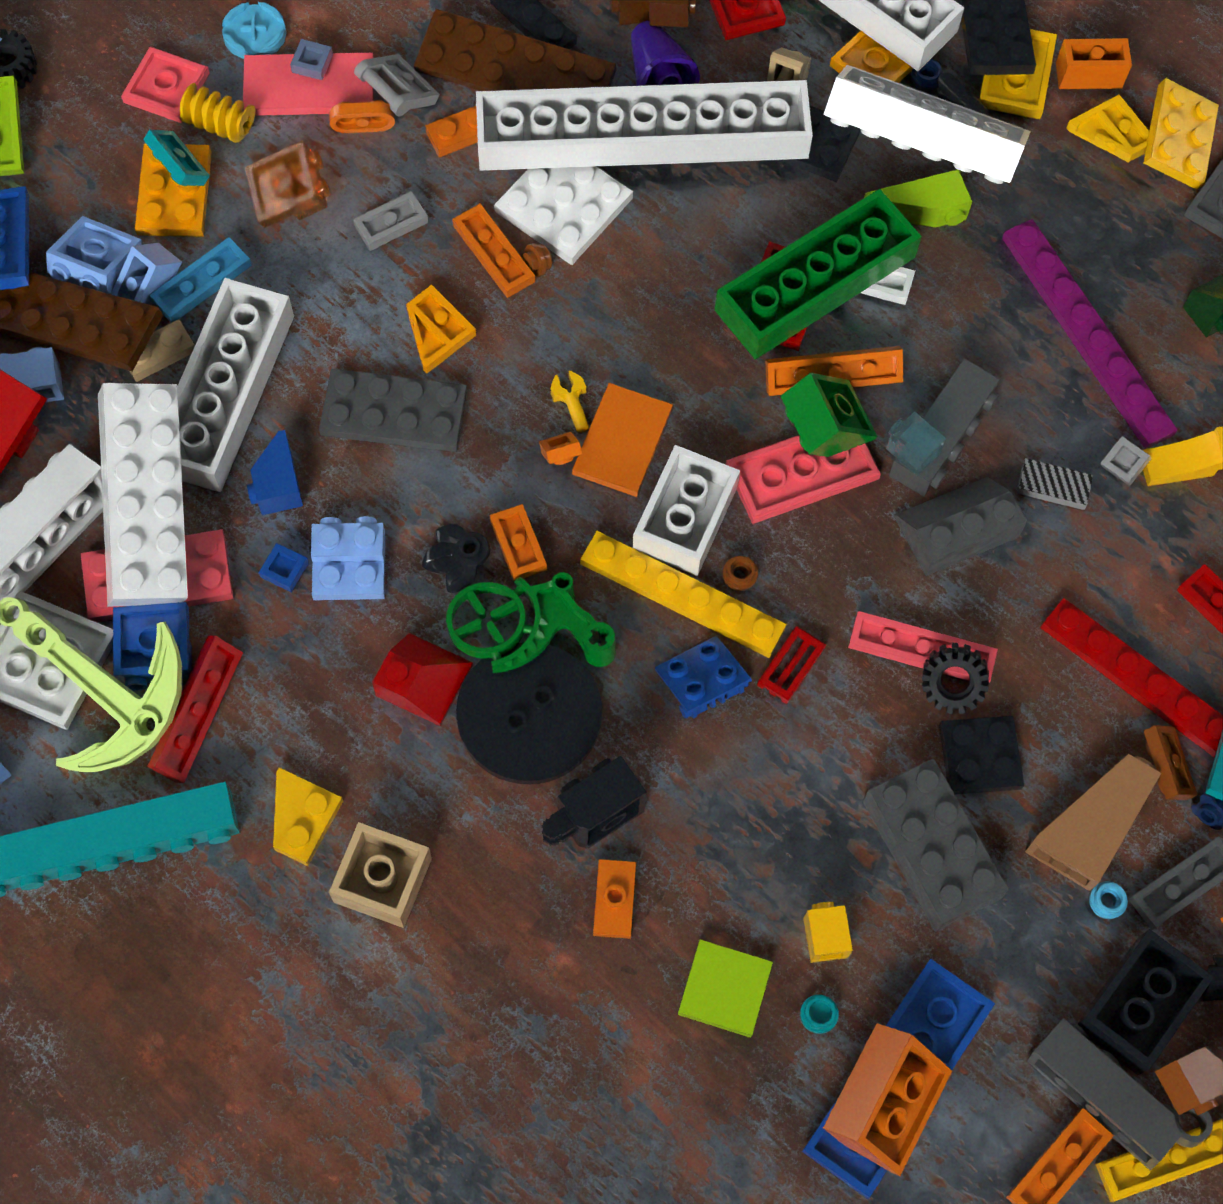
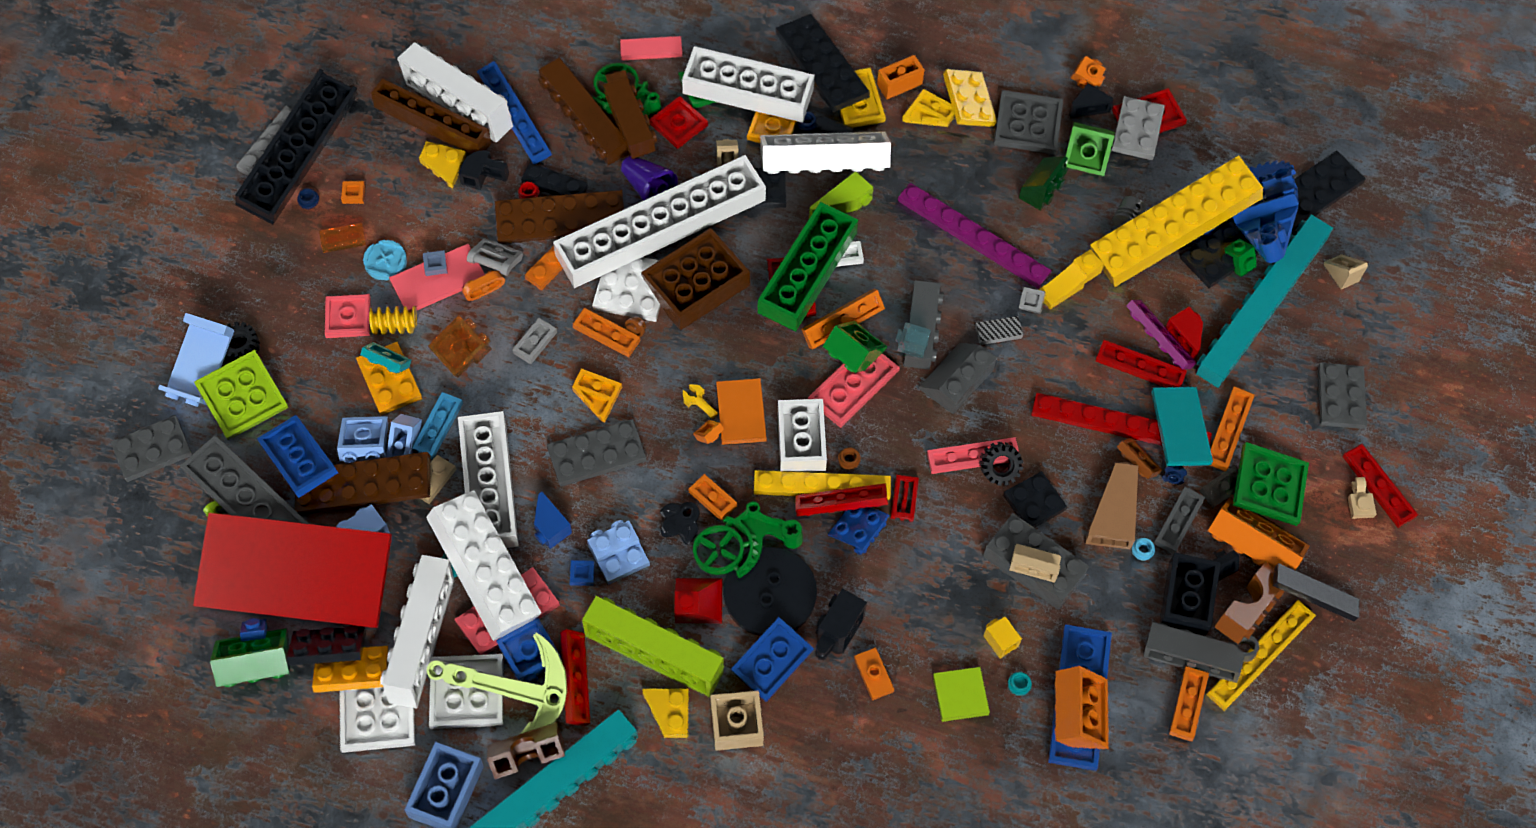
camera: 25 degrees left, 5 degrees down
none -> reddish brown arch [487,722,565,779]
none -> red plate [518,182,539,199]
none -> lime brick [582,596,724,698]
none -> reddish brown slope [641,228,750,331]
none -> blue plate [731,617,814,702]
none -> red plate [795,483,888,517]
none -> tan panel [1009,544,1061,583]

